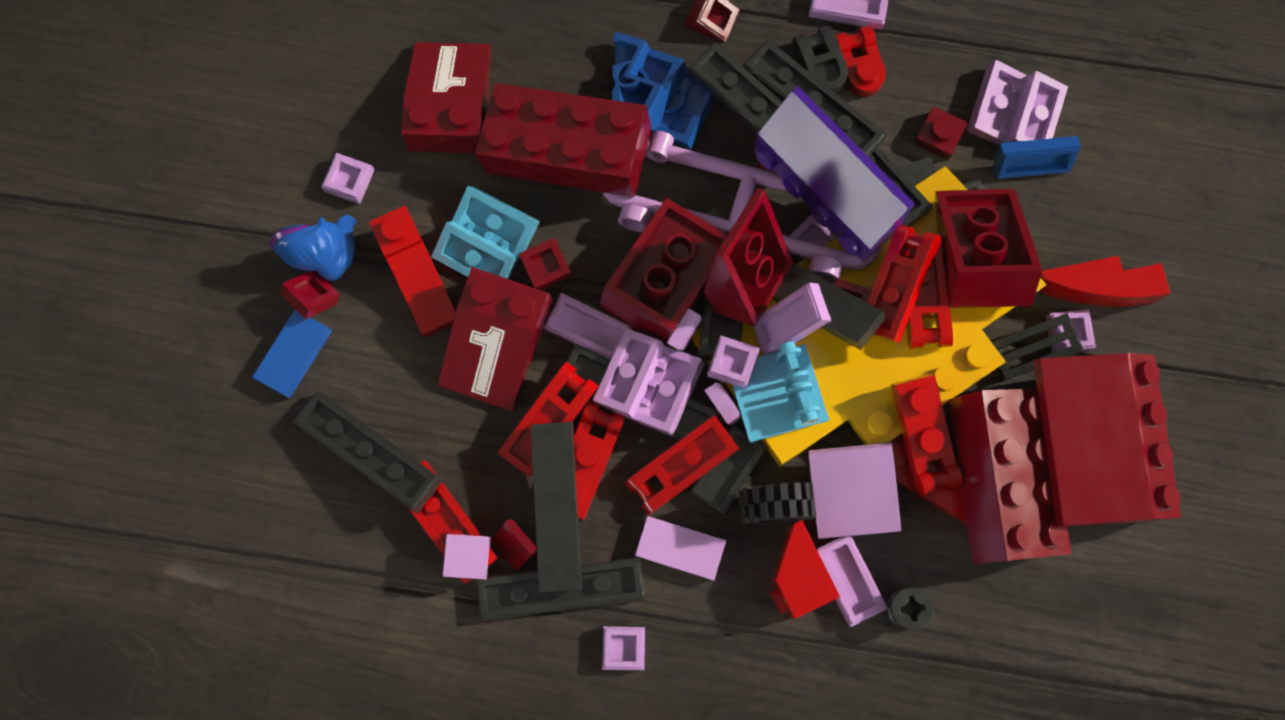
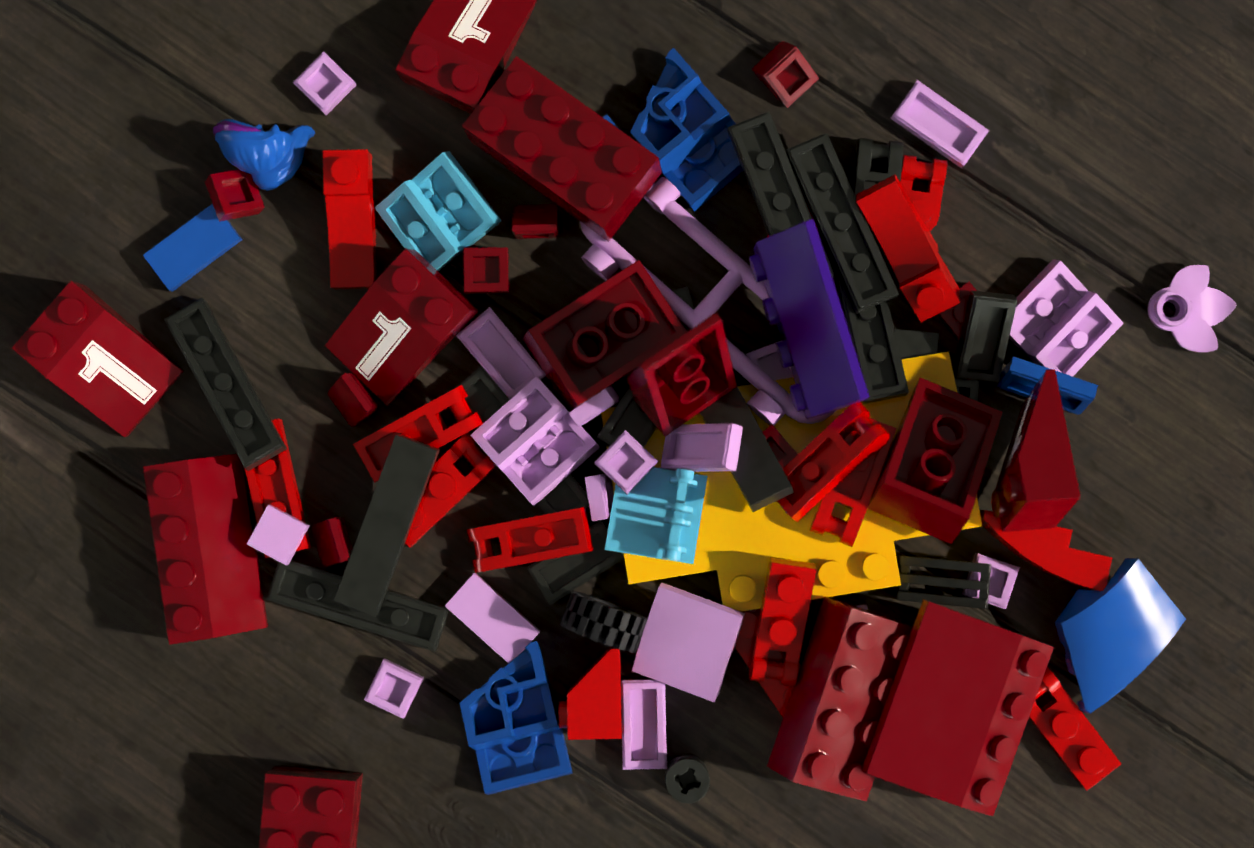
camera: 25 degrees right, 10 degrees up
none -> dark red slope [12,280,184,437]
none -> dark red slope [143,454,268,645]
none -> dark red slope [328,372,378,427]
none -> blue slope [460,641,573,795]
none -> dark red slope [512,204,558,239]
none -> red slope [856,174,961,322]
none -> pearl dark grey tile [953,290,1018,383]
none -> dark red slope [991,369,1081,532]
none -> red plate [1029,667,1122,791]
none -> blue slope [1055,558,1186,714]
none -> lavender plate [1148,265,1237,353]

